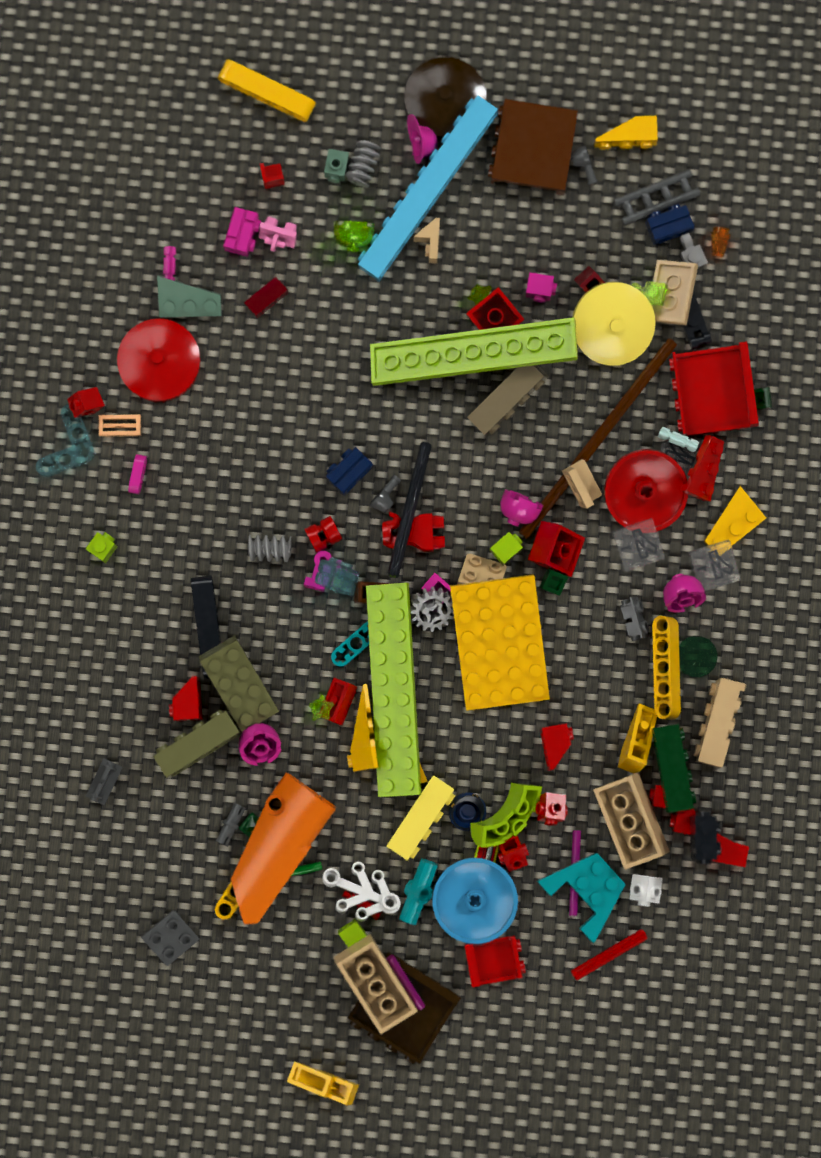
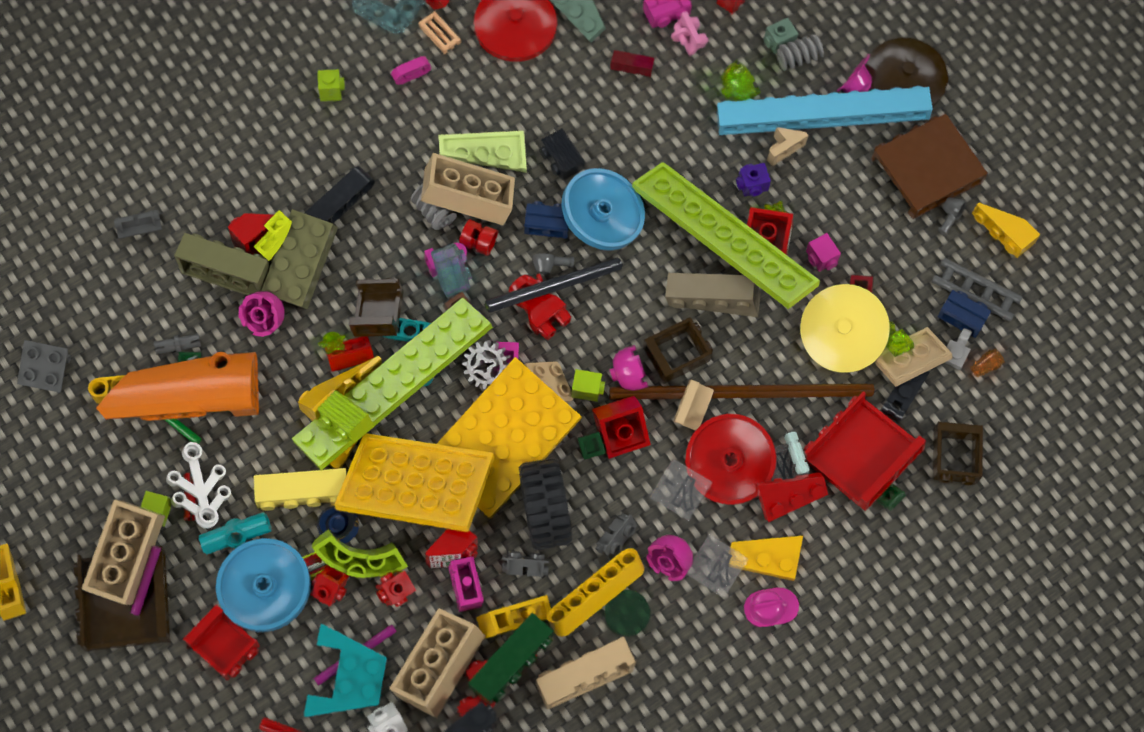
camera: 45 degrees right, 15 degrees down
none -> neon yellow slope [254,210,292,261]
none -> lime brick [317,390,372,442]
none -> yellow plate [334,433,495,532]
none -> dark brown panel [349,278,404,337]
none -> tan brick [421,153,515,225]
none -> yellowish green wing [439,131,527,173]
none -> dark pink brick [449,557,484,612]
none -> dark grey hinge [502,551,549,577]
none -> black tyre [519,458,572,550]
none -> black brick [539,128,585,181]
none -> dark azure dish [561,168,645,250]
none -> dark brown window [643,317,713,384]
none -> dark purple brick [736,163,771,197]
none -> dark pink piece [744,588,799,627]
none -> dark brown window [933,421,983,486]

